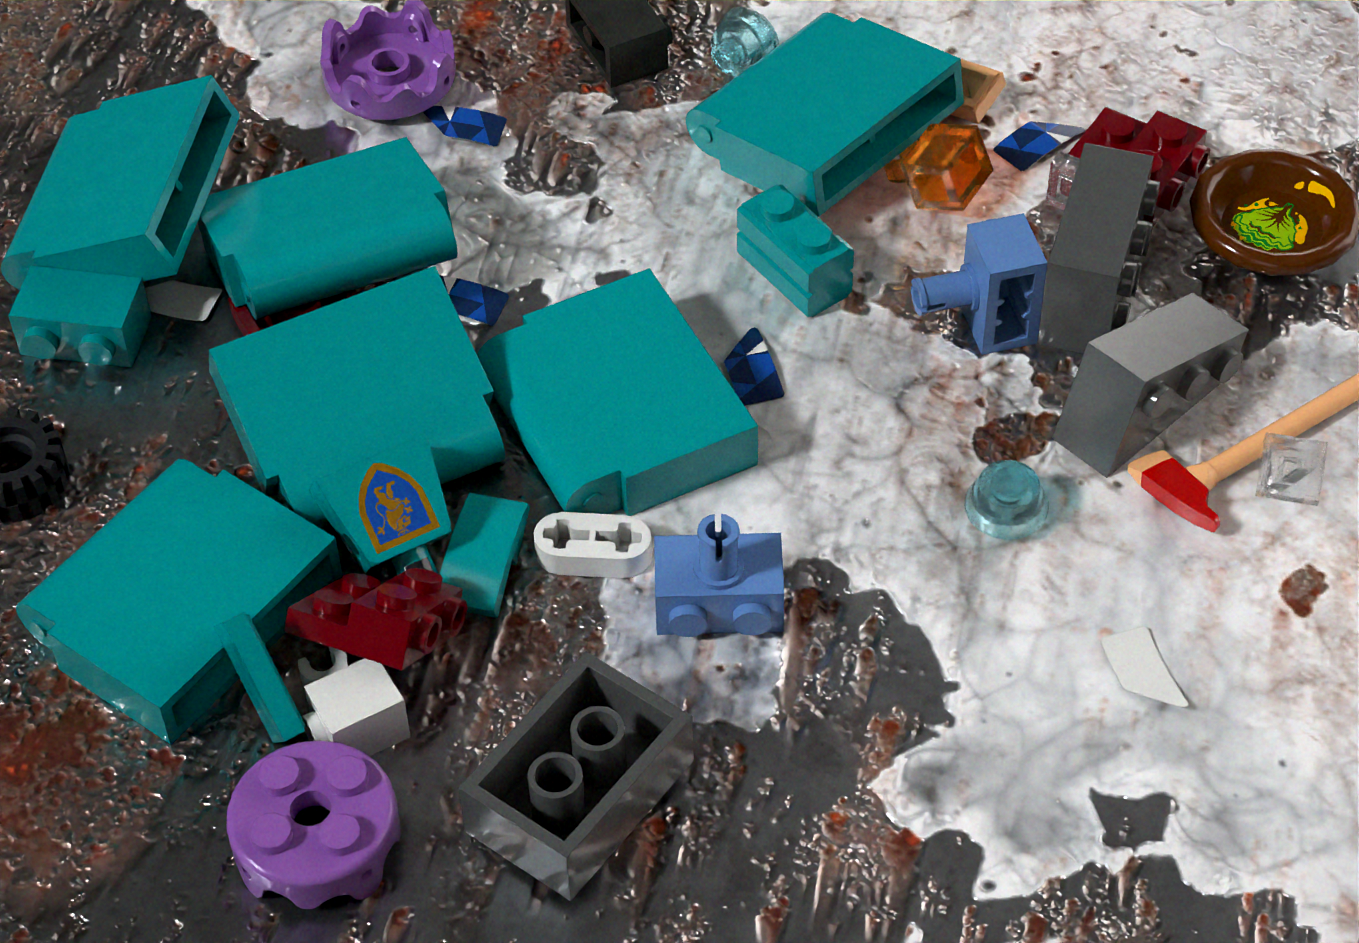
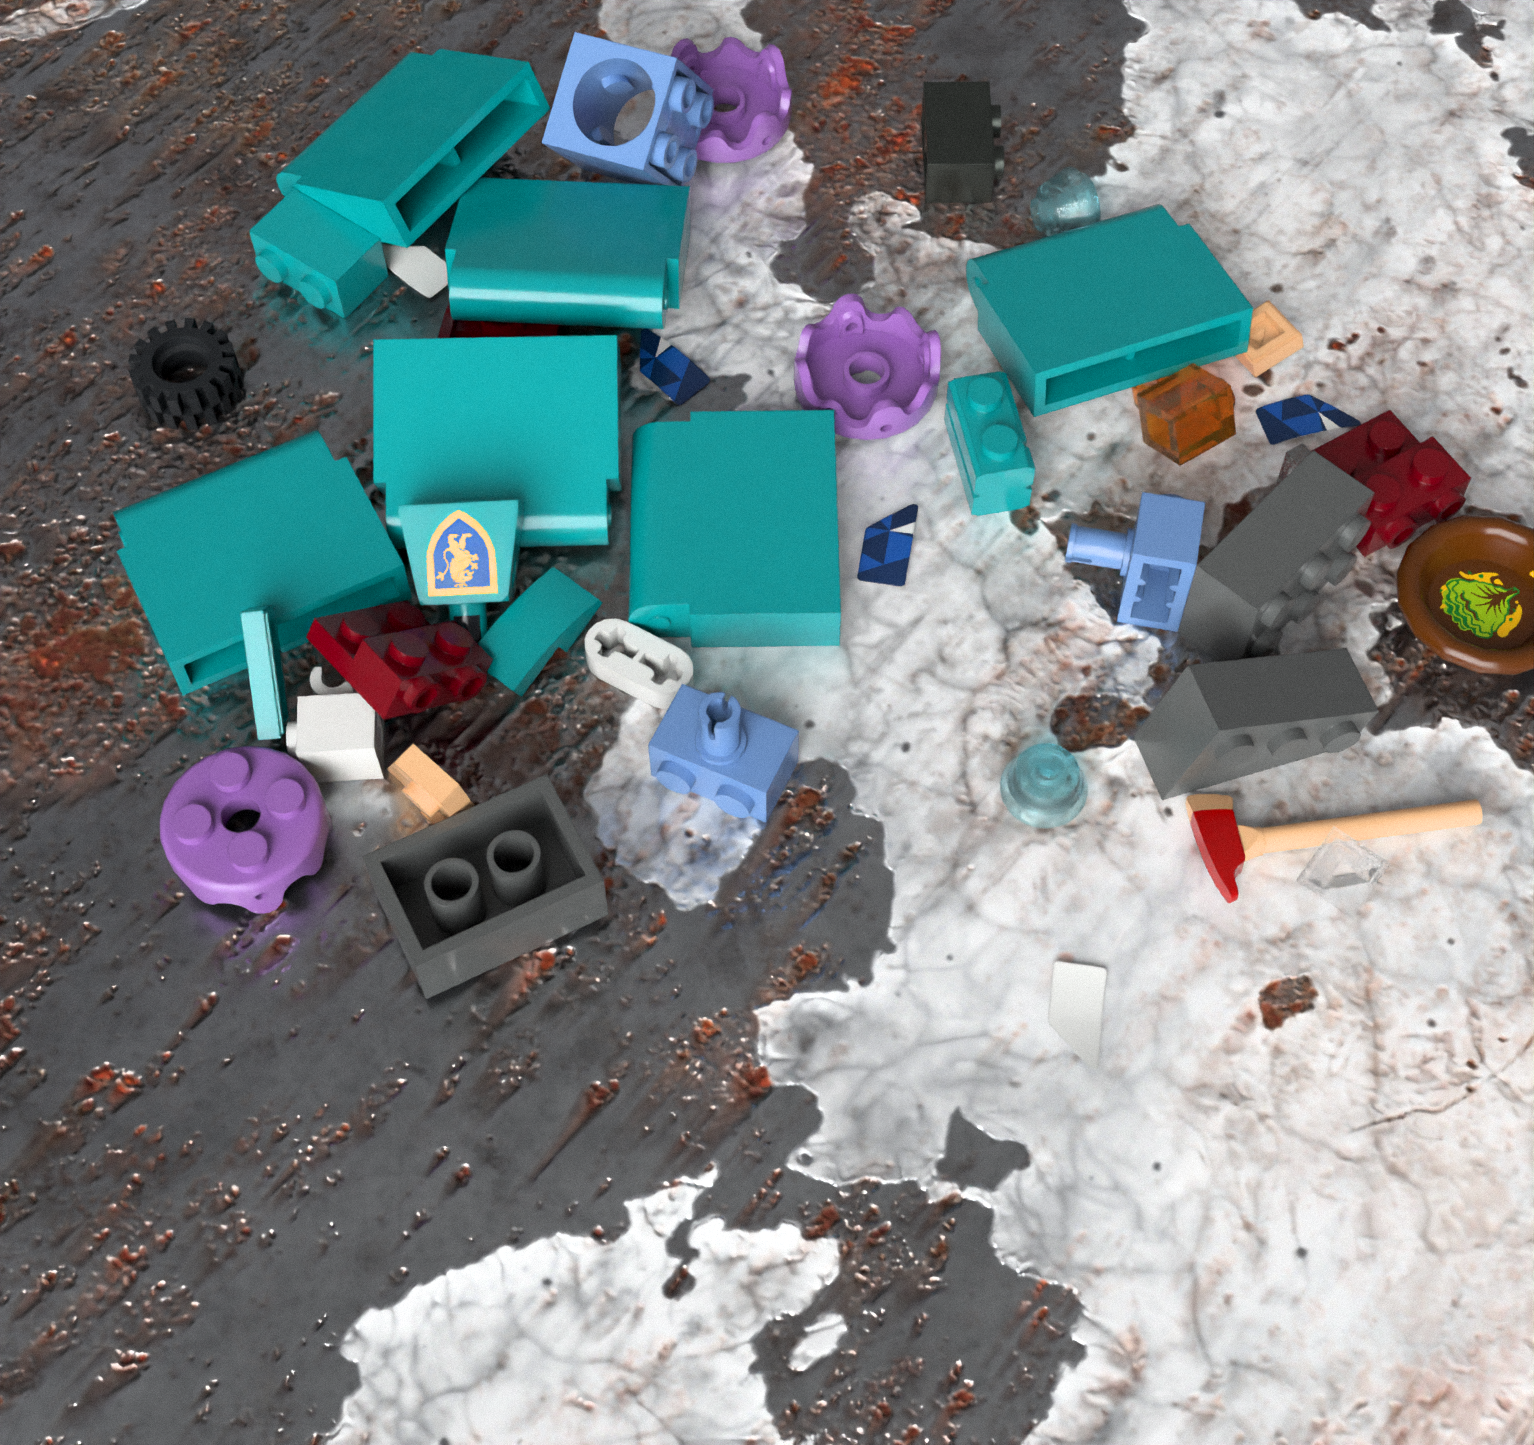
camera: 25 degrees right, 10 degrees up
sticker [423,106,507,147] -> none
none -> light nougat wing [387,744,474,825]
none -> medium blue brick [541,32,714,186]
none -> medium lavender plate [794,294,941,440]

